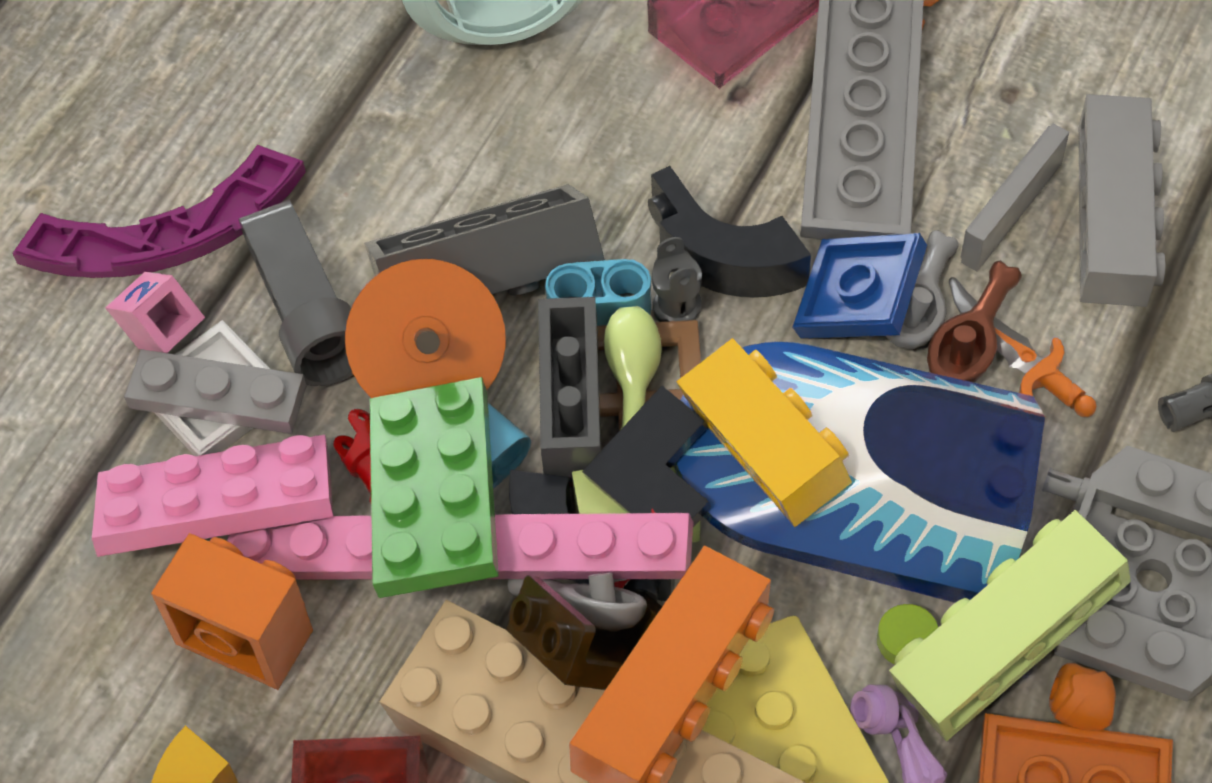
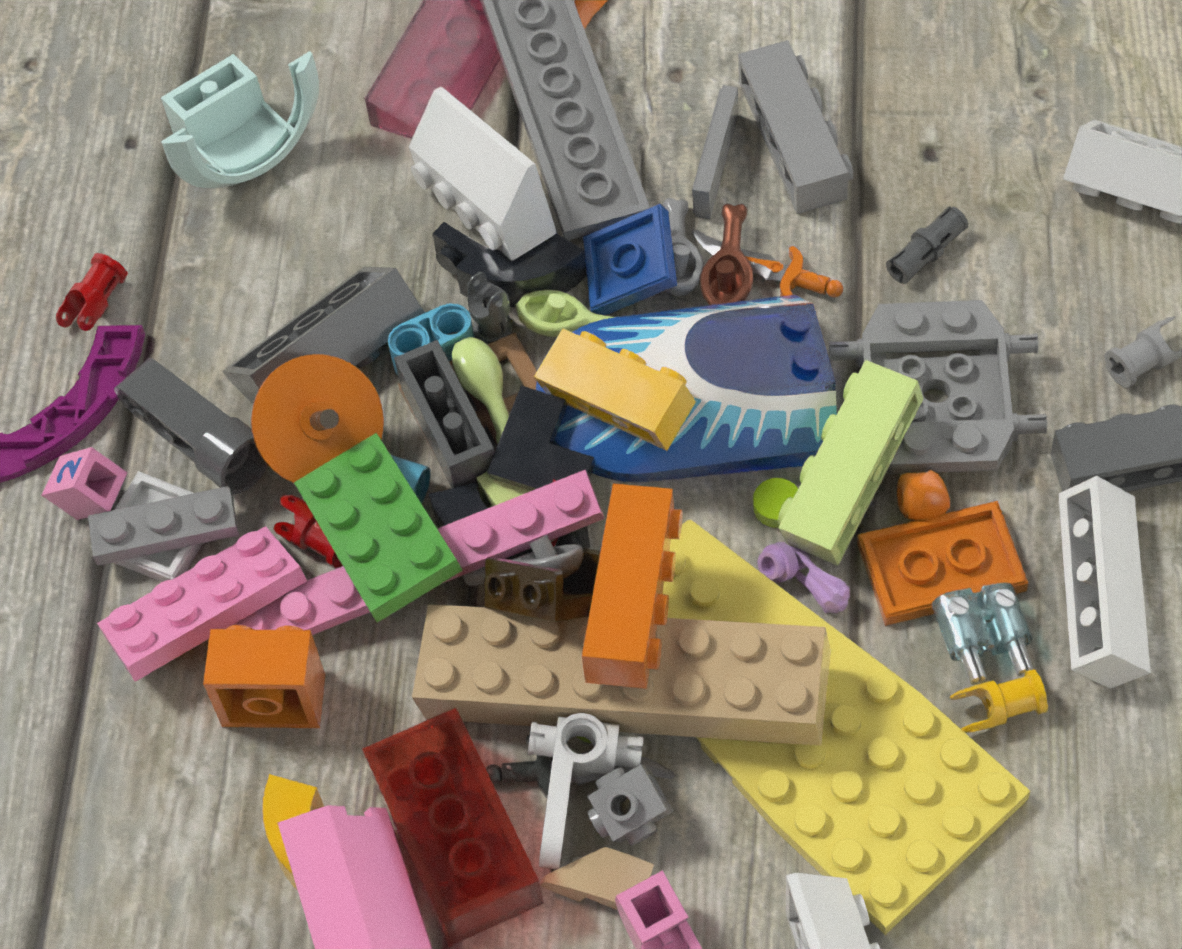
camera: 20 degrees left, 0 degrees up
none -> red piece [56,253,128,331]
none -> white slope [409,86,557,261]
none -> yellowish green piece [516,289,614,337]

